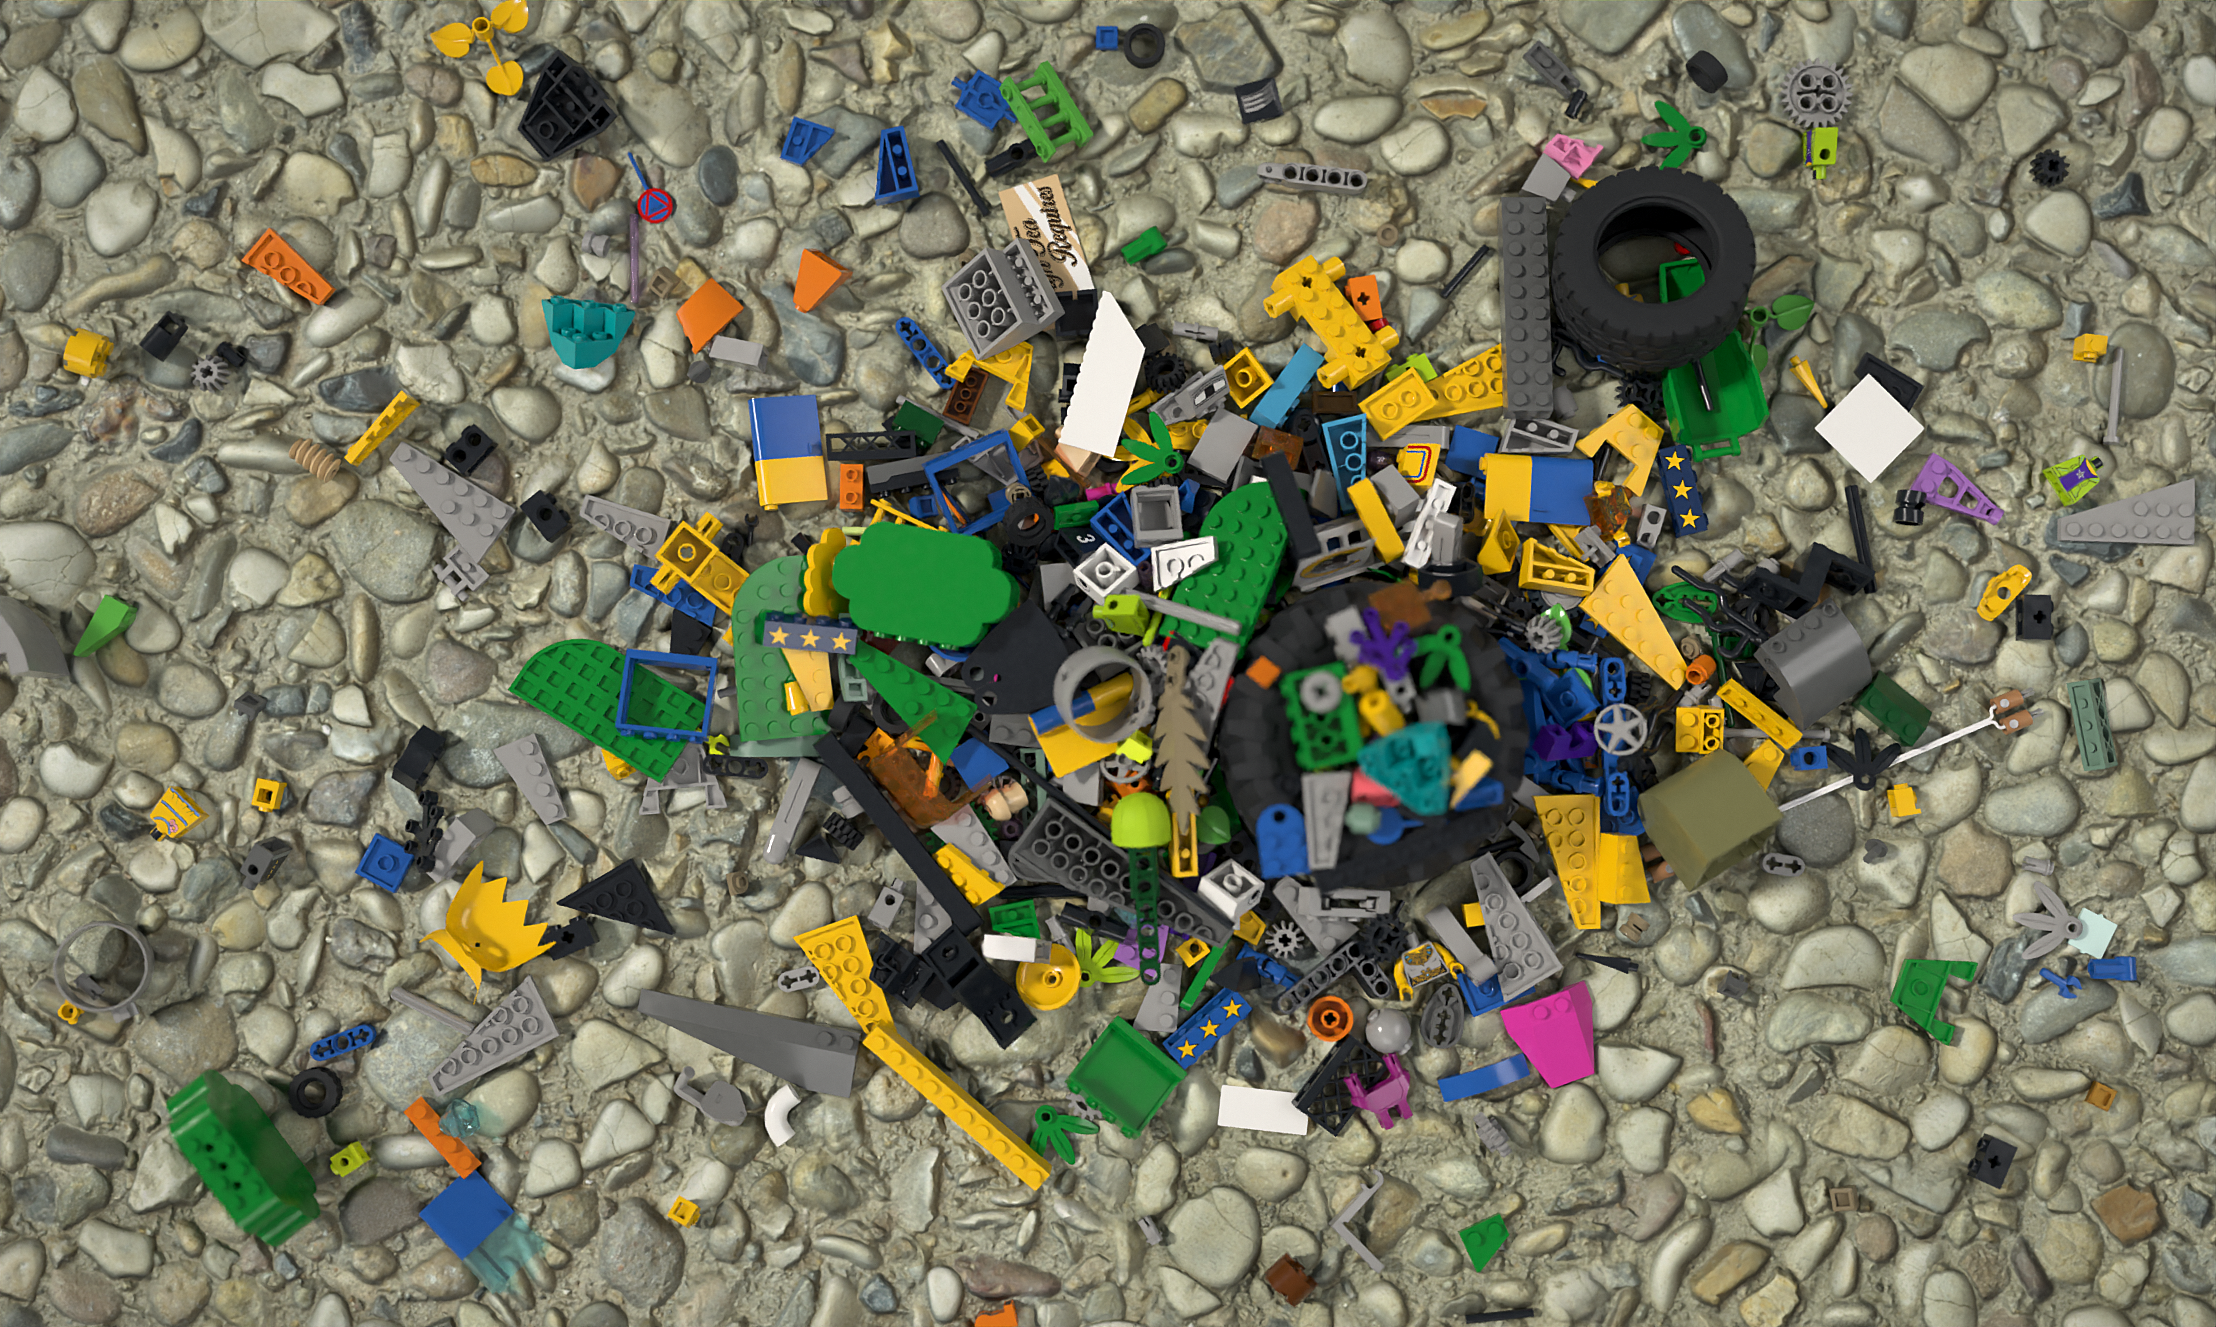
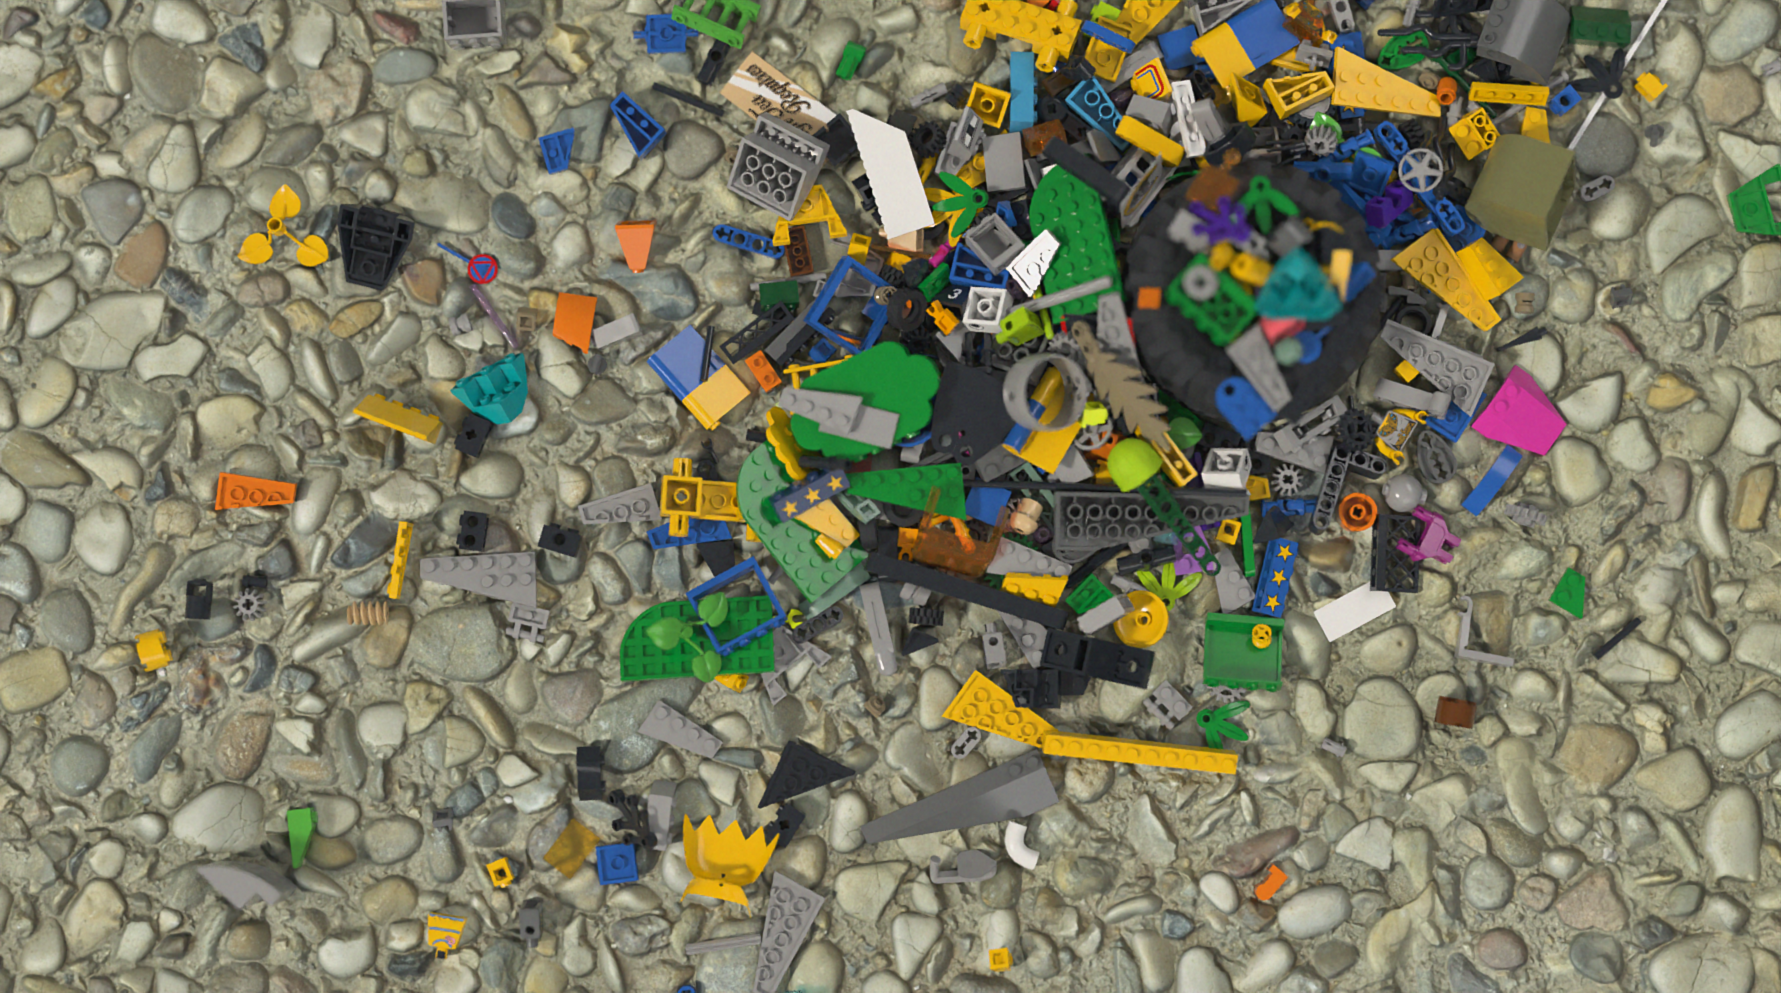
camera: 30 degrees left, 0 degrees up
none -> yellow slope [353,393,443,444]
none -> black brick [454,414,493,459]
none -> clear yellow piece [543,818,600,879]
none -> bright green plant [646,591,728,683]
none -> black bar [700,326,715,382]
none -> light grey wing [777,387,863,434]
none -> black pin [799,455,852,471]
none -> light grey piece [819,405,899,449]
none -> light orange plate [926,300,960,336]
none -> black piece [1060,54,1096,81]
none -> blue beam [1081,20,1135,54]
none -> light grey plate [1143,680,1193,730]
none -> yellow wheel [1252,624,1272,648]

